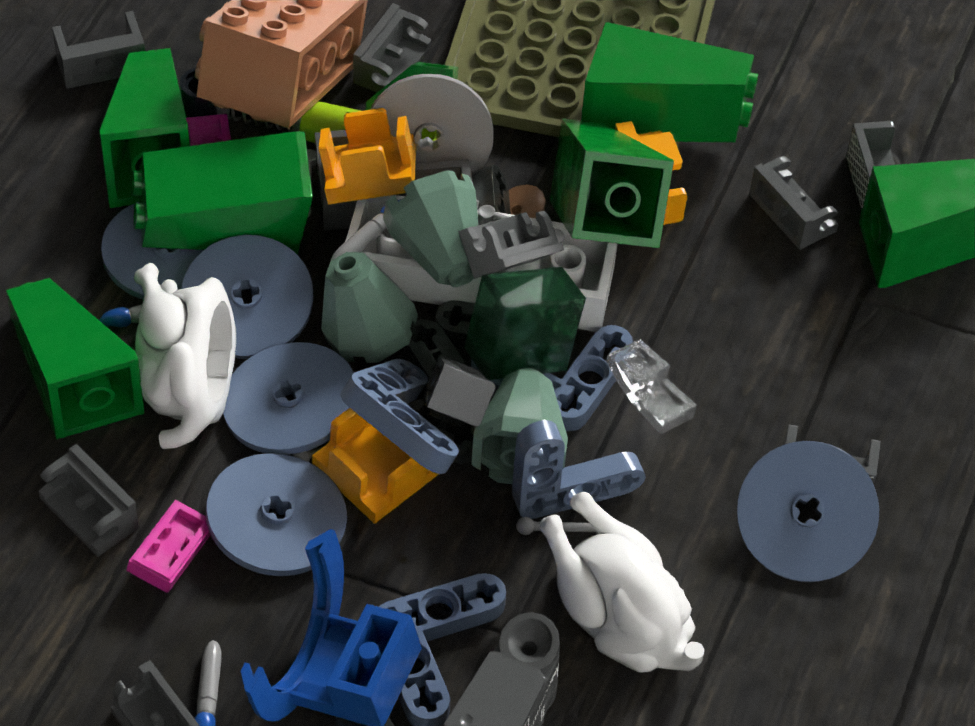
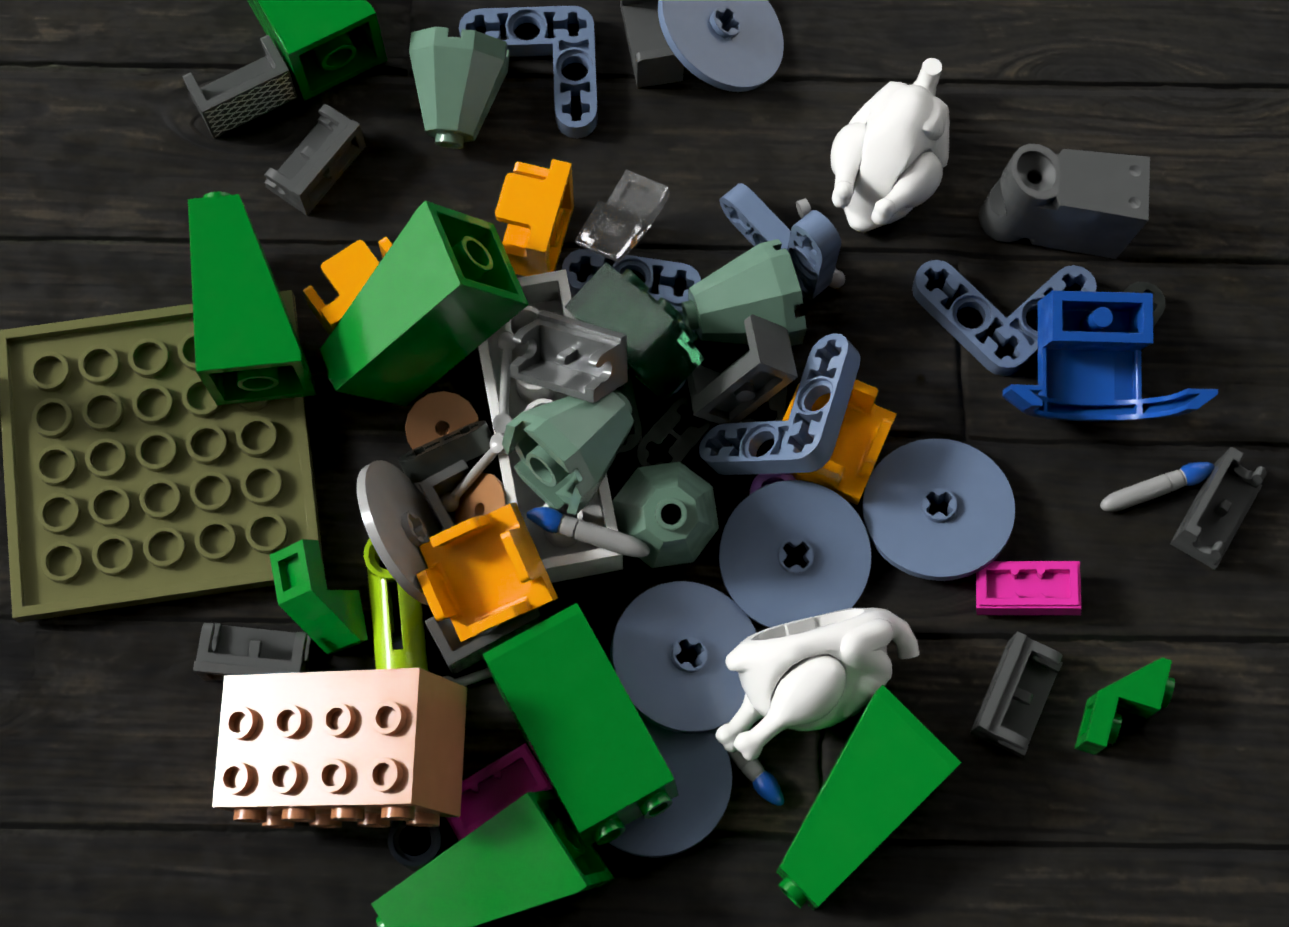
camera: 110 degrees left, 20 degrees up
none -> sand green cone [409,26,510,149]
none -> sand blue beam [459,6,598,139]
none -> light orange panel [495,159,574,276]
none -> green slope [1074,657,1175,755]

